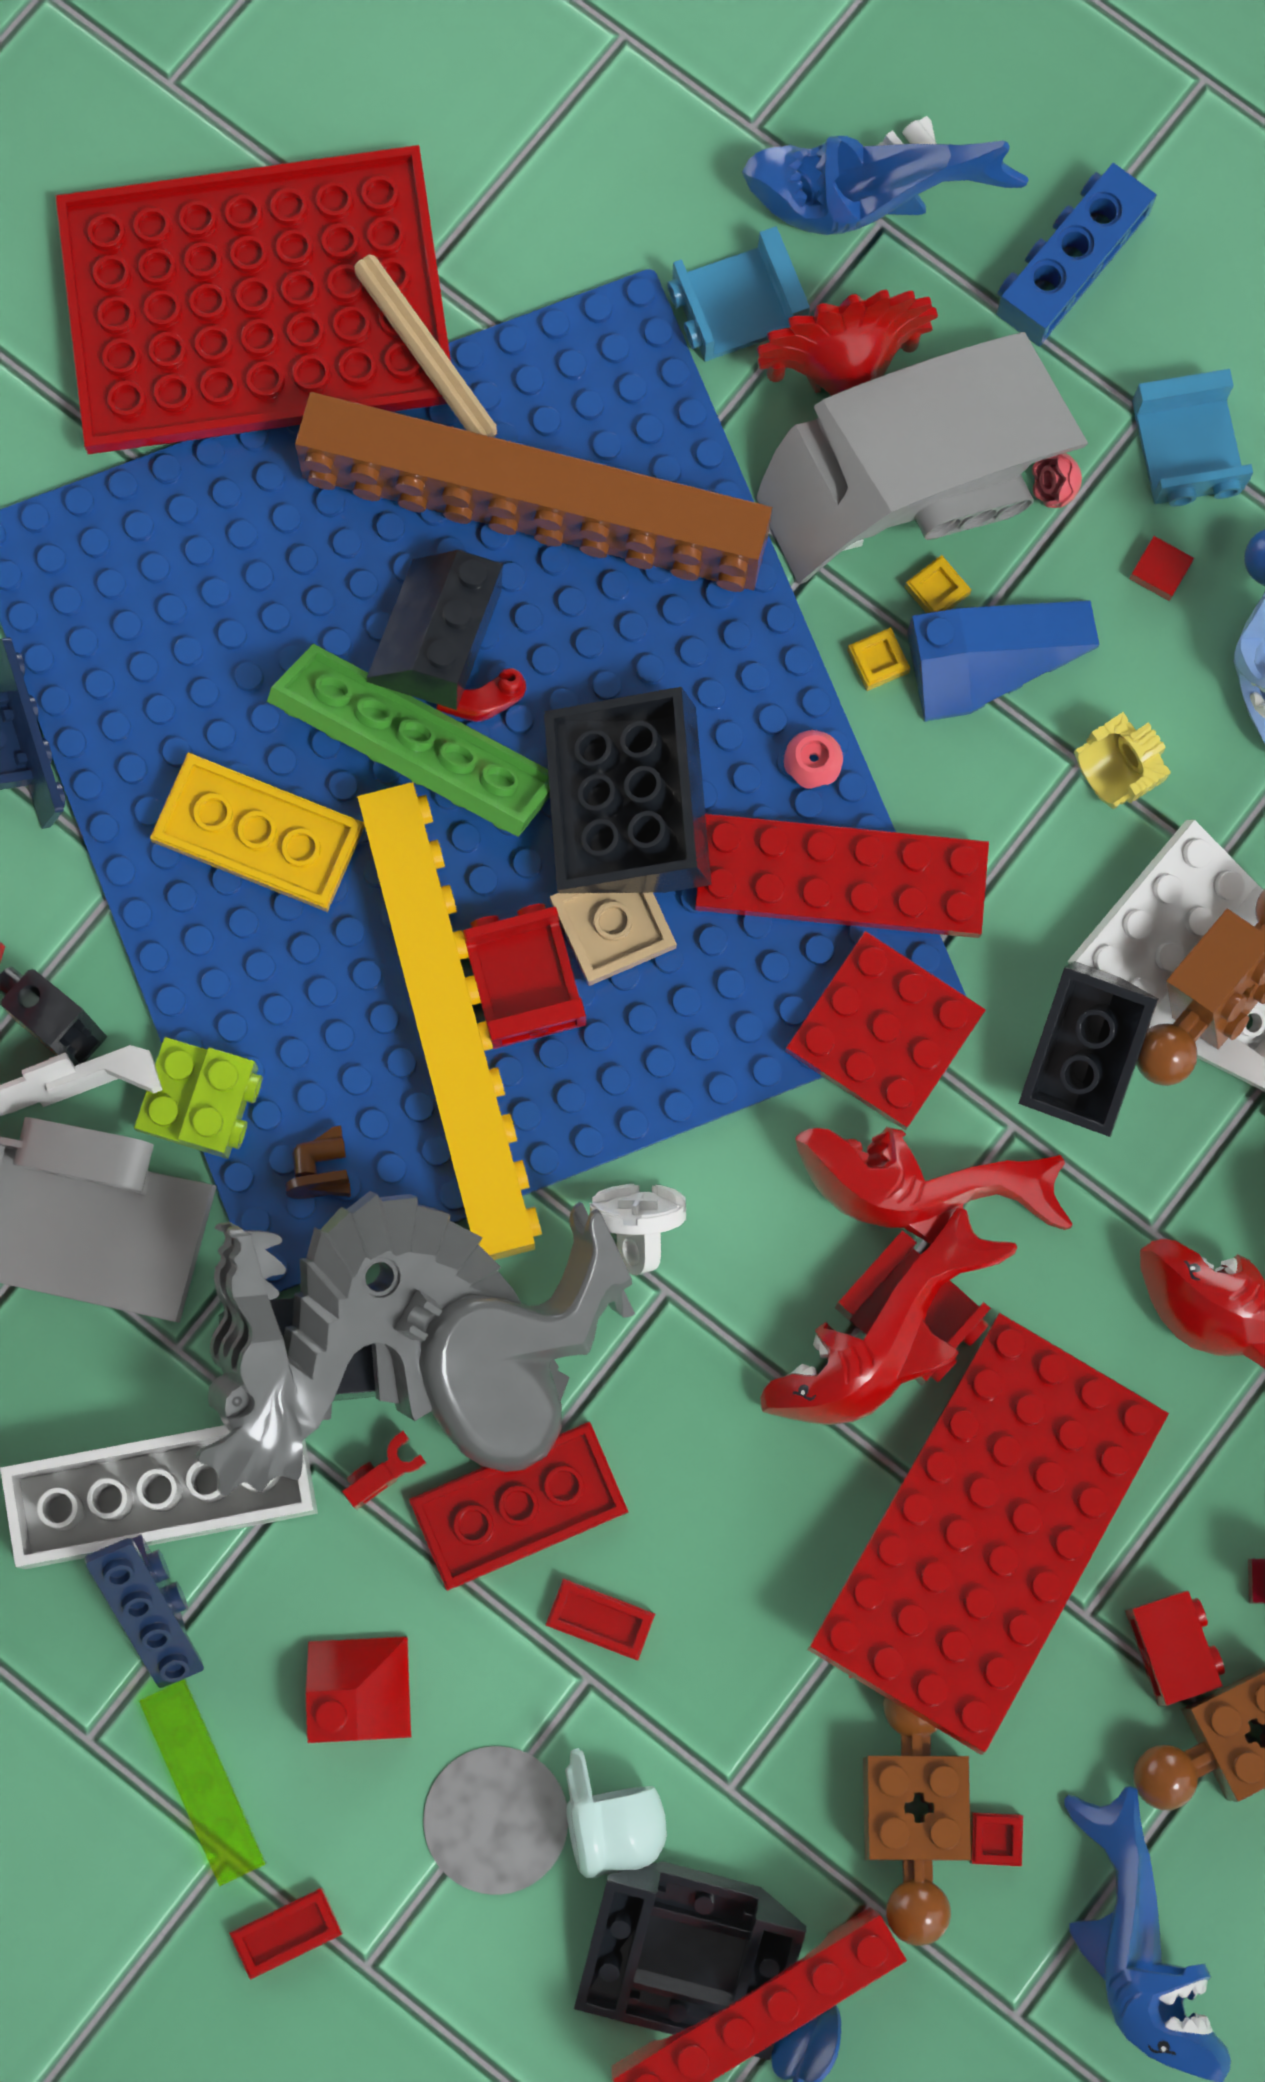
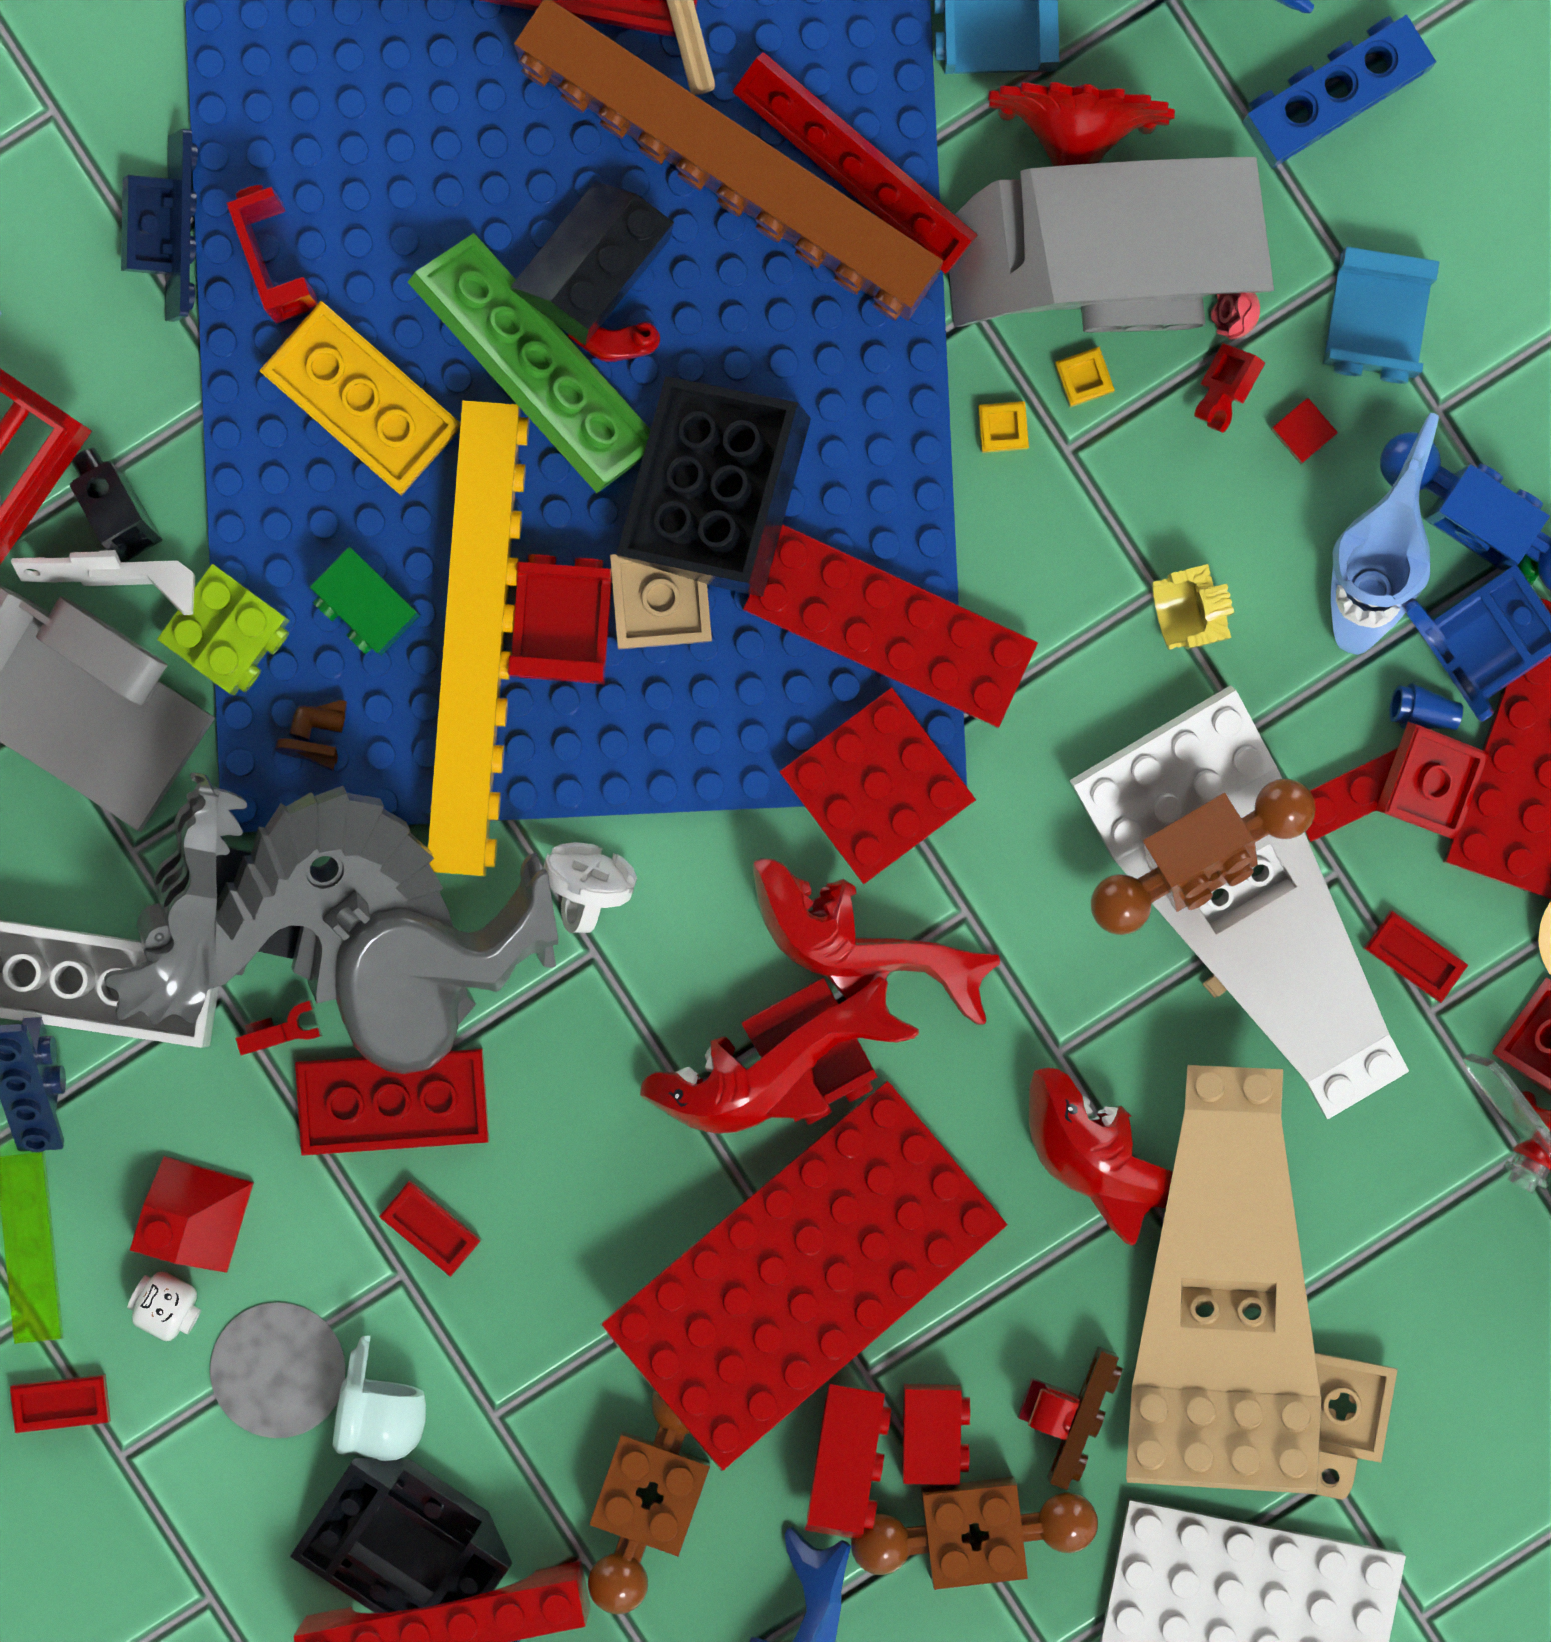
camera: 25 degrees right, 10 degrees up
coral plate [784,730,843,789] -> none
blue wedge [907,600,1100,722] -> none
red tile [970,1812,1023,1867] -> none
black slope [1018,961,1159,1137] -> none
none -> white head [127,1271,201,1341]
none -> red panel [227,185,318,324]
none -> green brick [310,547,421,656]
none -> red plate [732,52,978,274]
none -> red brick [805,1384,892,1538]
none -> red plate [1194,343,1265,433]

